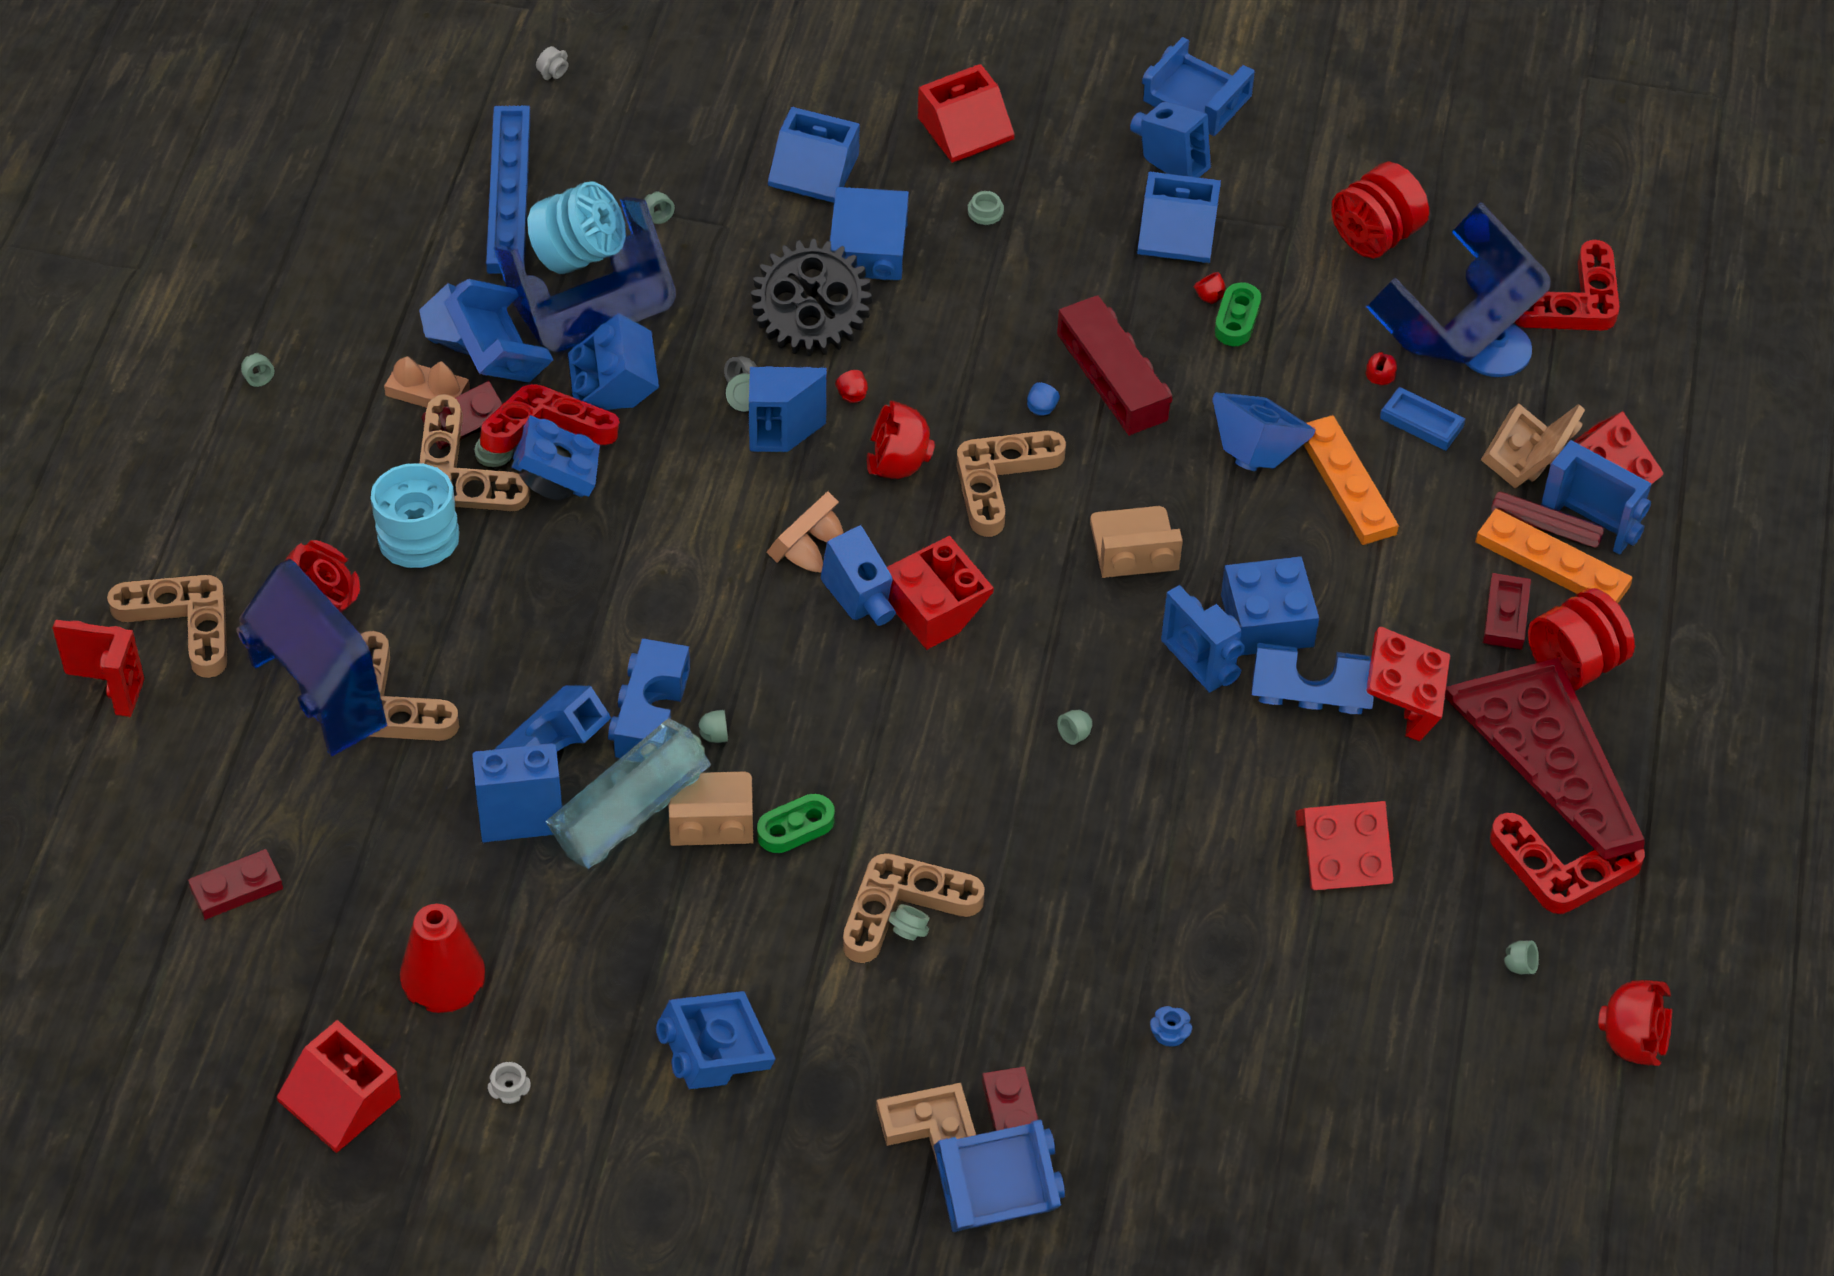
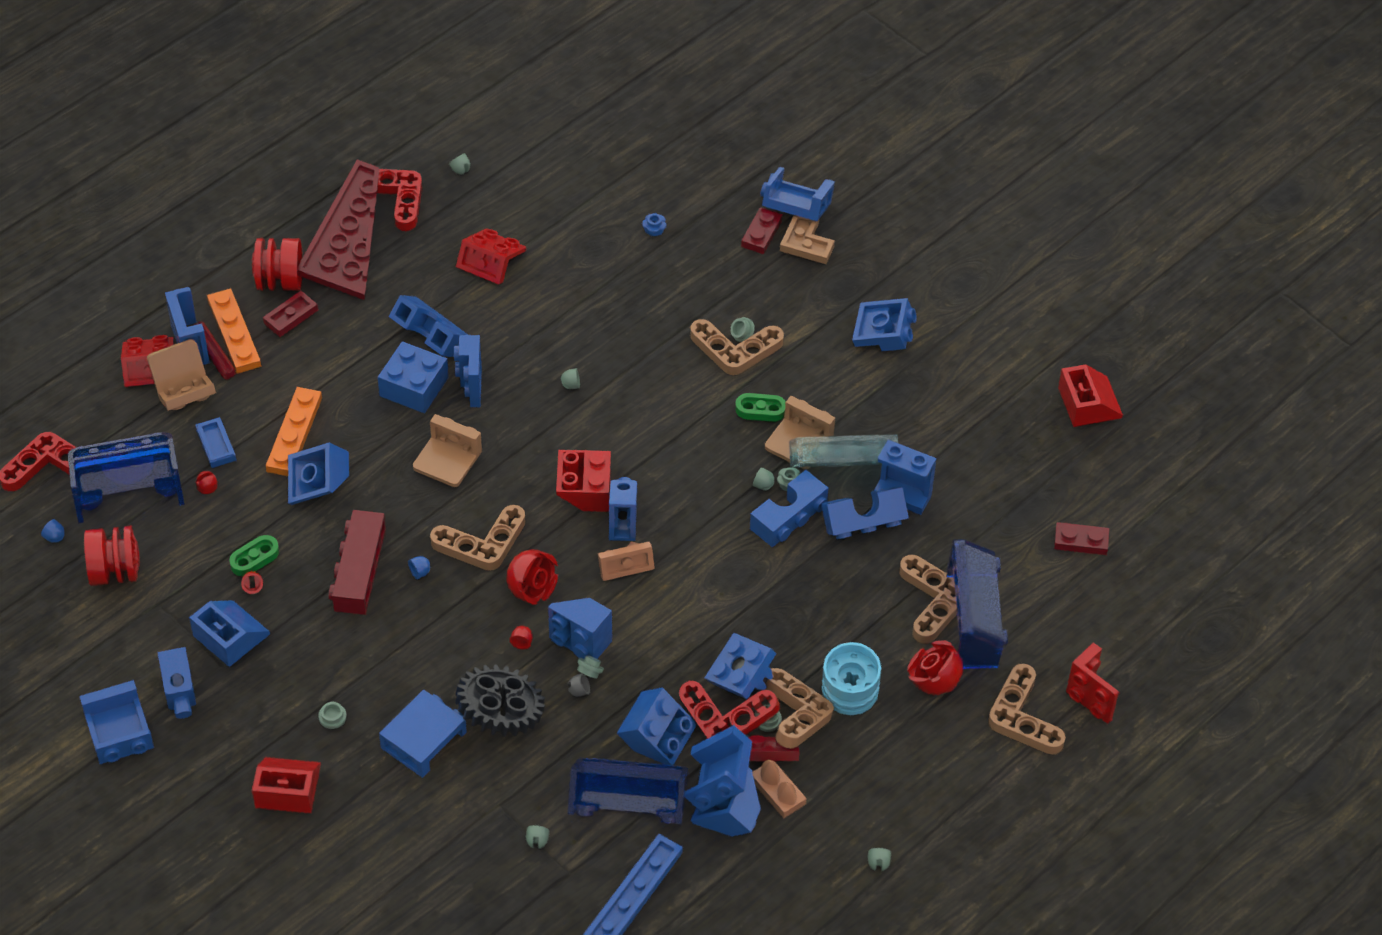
camera: 145 degrees left, 0 degrees up
red cone [400,904,485,1013] -> none
light grey plate [488,1062,531,1104] -> none
medium azure wheel [527,181,626,274] -> none
blue slope [768,107,860,203] -> none
red bracket [1366,627,1450,742] -> none
red cylinder [1599,980,1672,1066] -> none

